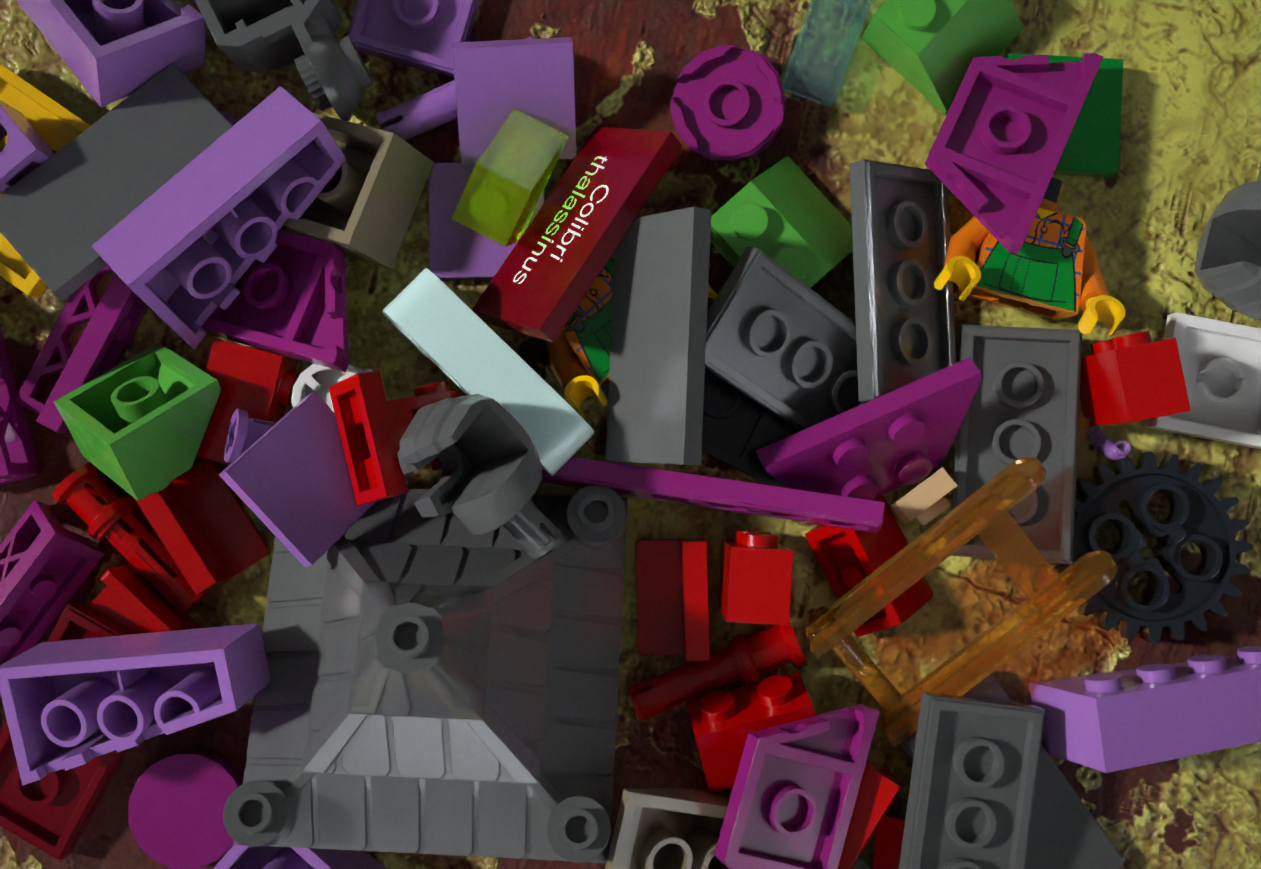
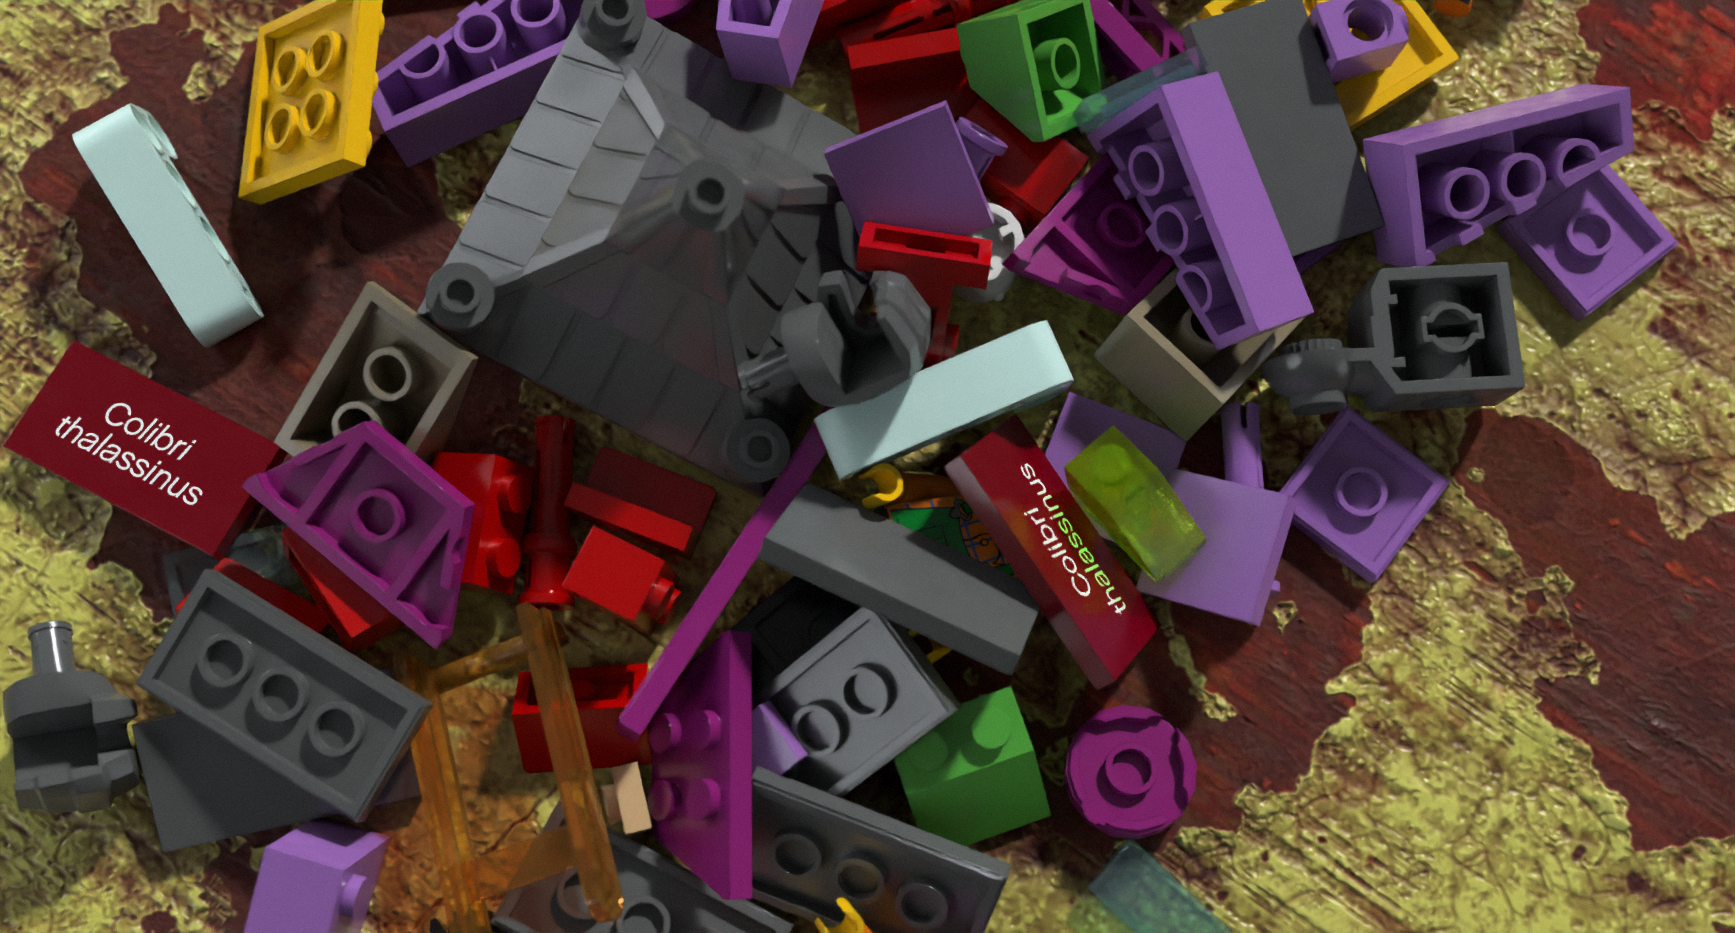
camera: 120 degrees right, 10 degrees down
none -> medium lavender tile [752,700,808,776]
none -> clear light blue tile [1072,45,1208,134]

